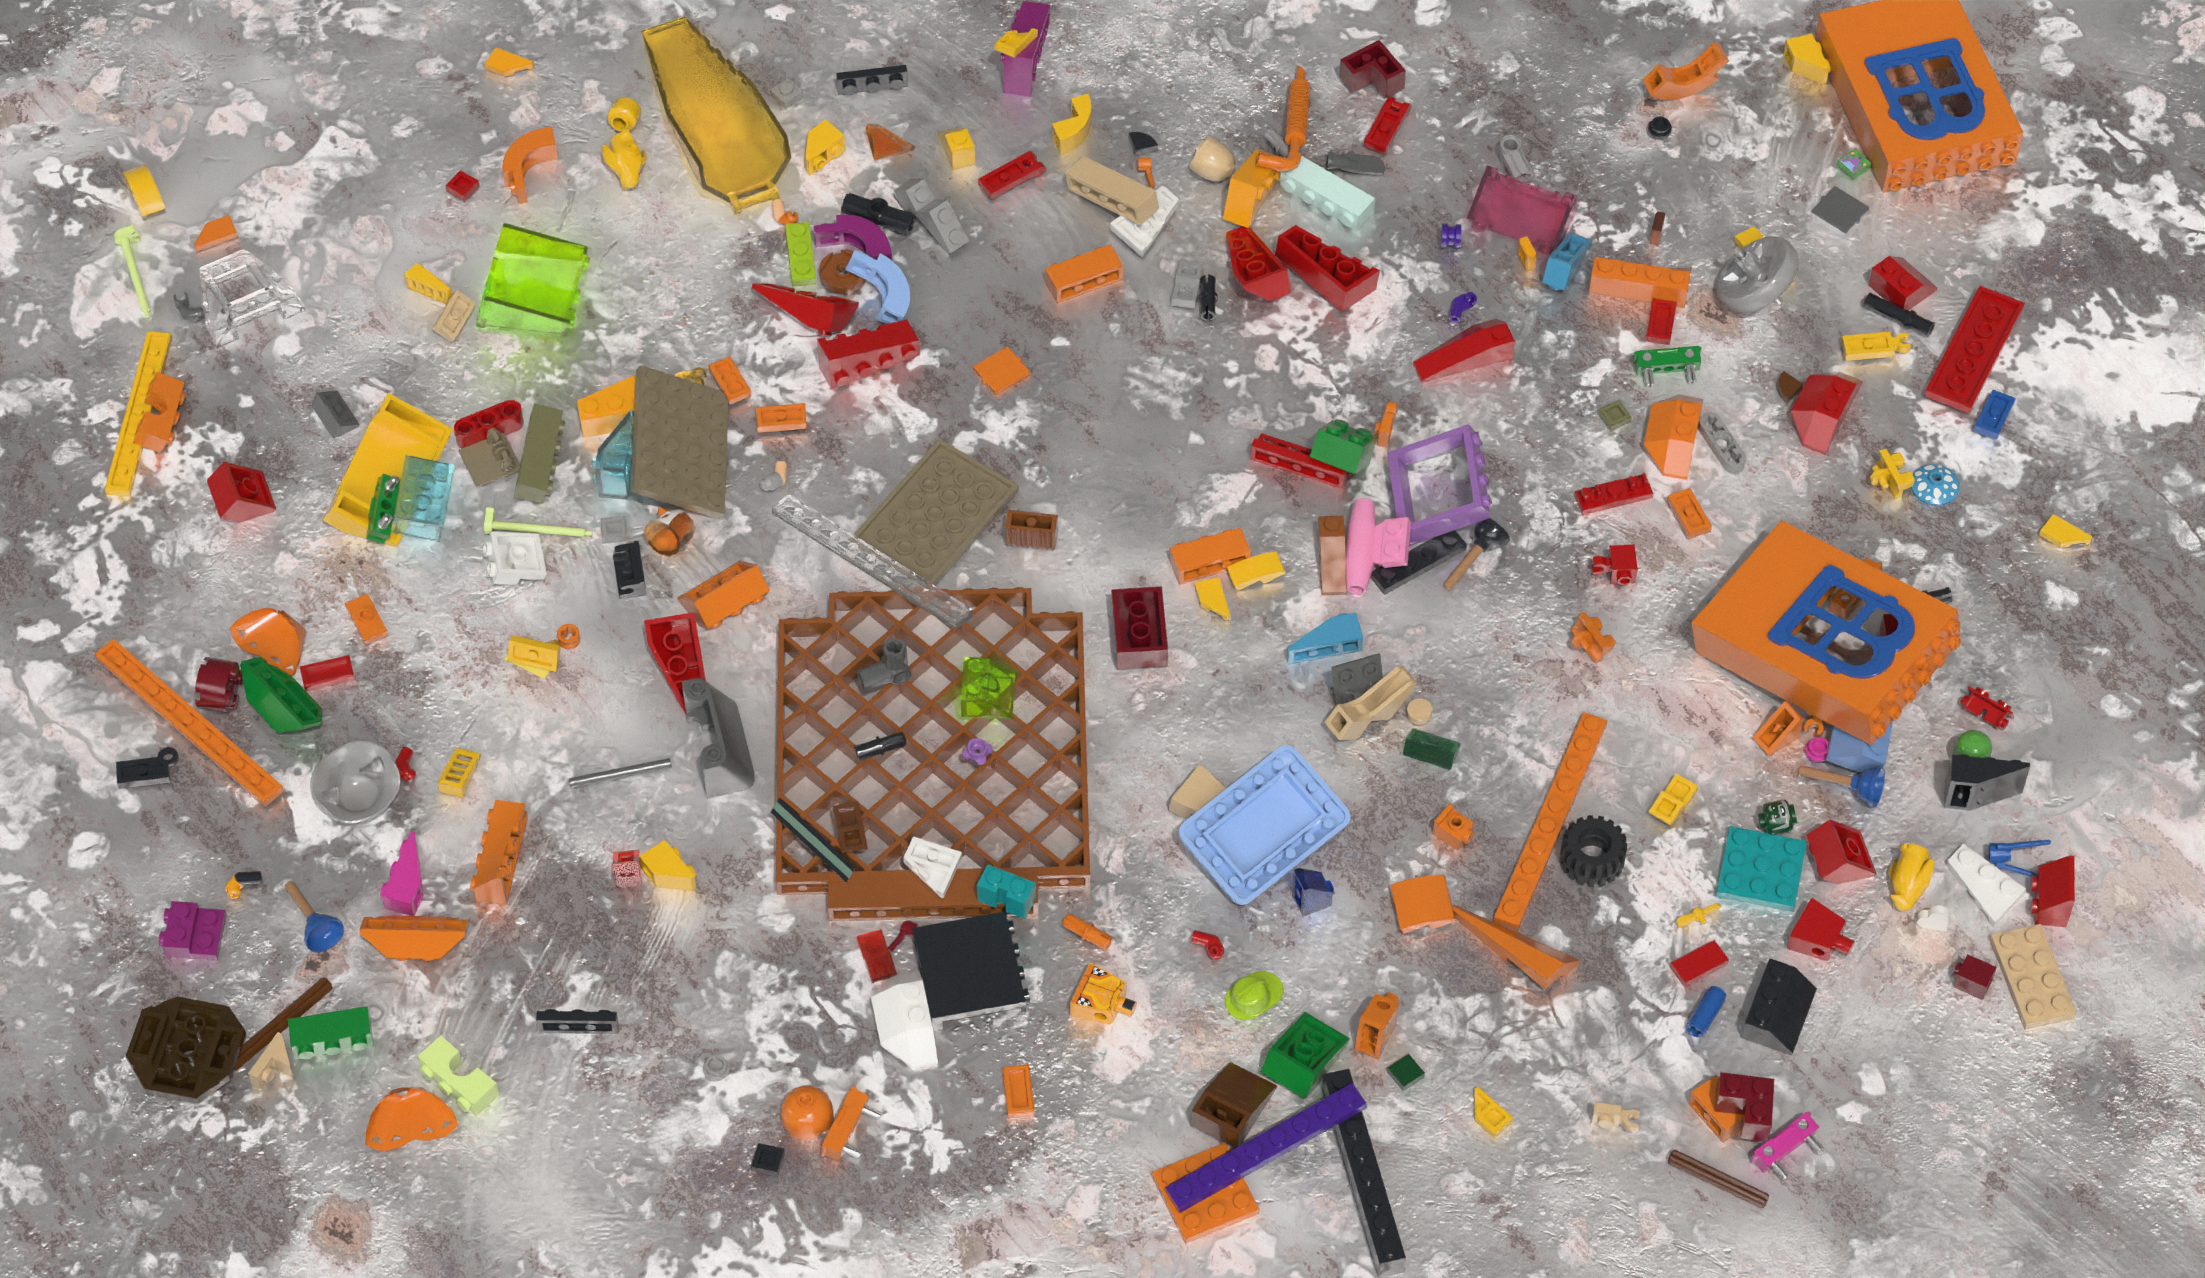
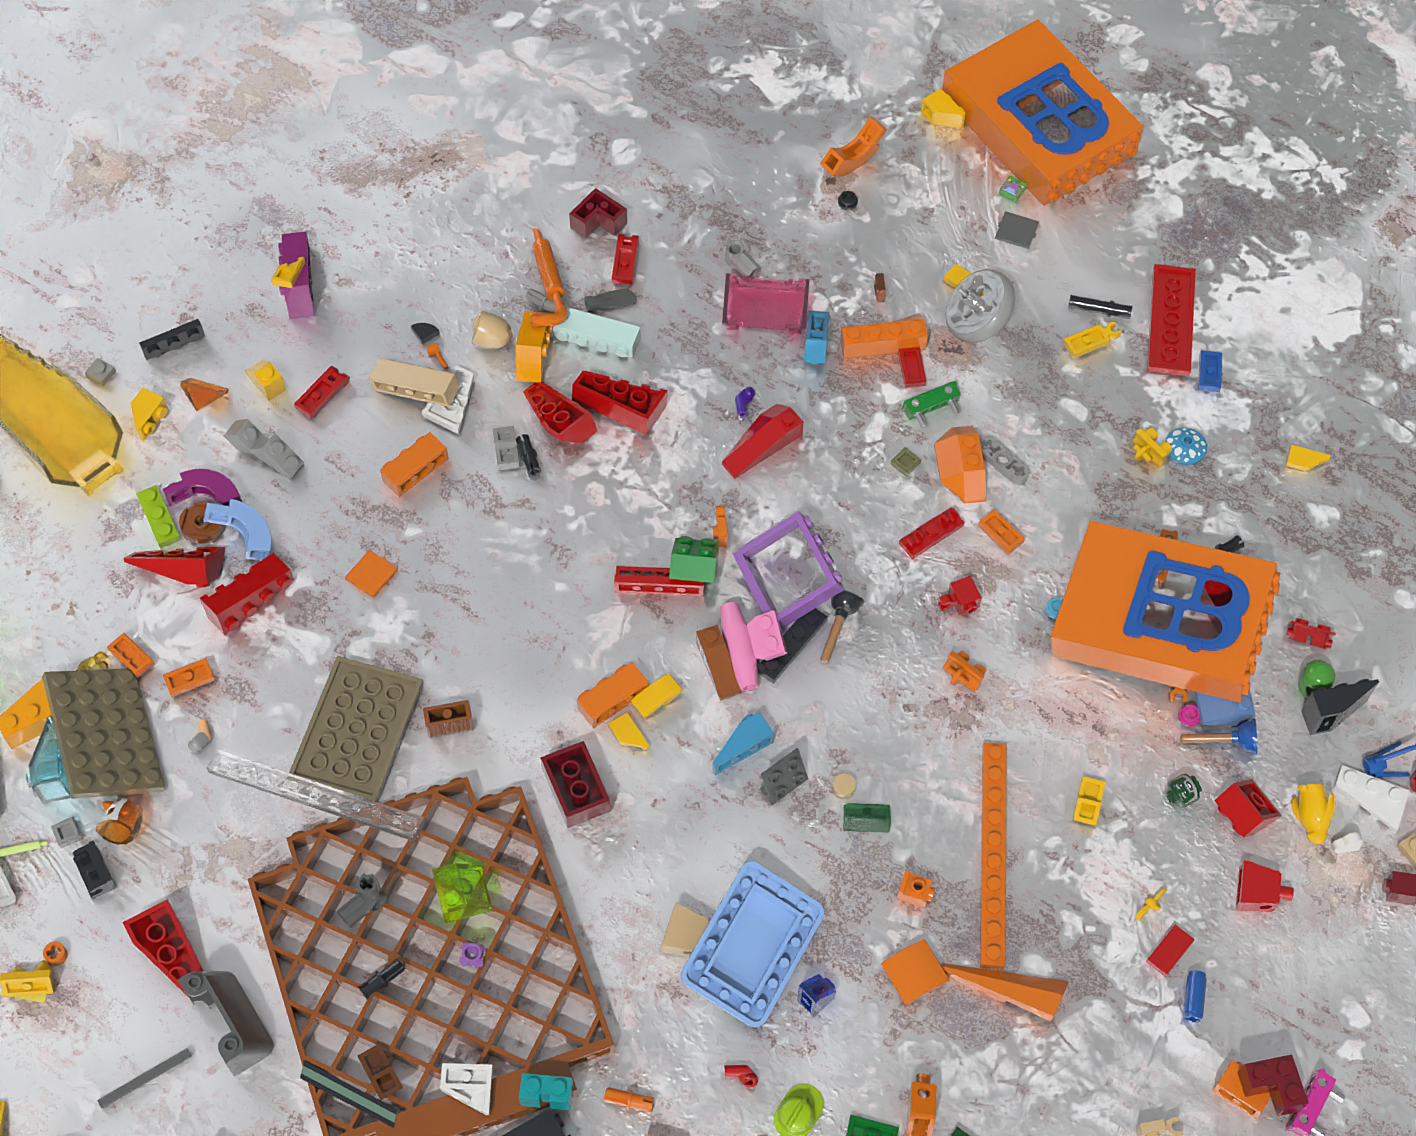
camera: 20 degrees left, 5 degrees up
orange slope [677,561,770,629] -> none
arm [772,199,799,226] -> none
black piece [841,193,915,234] -> none
yellow brick [1052,94,1091,156] -> none
tan arch [1324,666,1418,740] -> none
dark purple wheel [1441,224,1461,248] -> none
light orange tile [1517,236,1537,271] -> none
black tyre [1560,815,1627,887] -> none
teal plate [1716,826,1807,912] -> none
black slope [1742,958,1817,1056] -> none
orange slope [1752,701,1803,756] -> none
reddish brown tile [1778,371,1803,404] -> none
red wedge [1790,372,1863,455] -> none
red slope [1868,256,1937,310] -> none

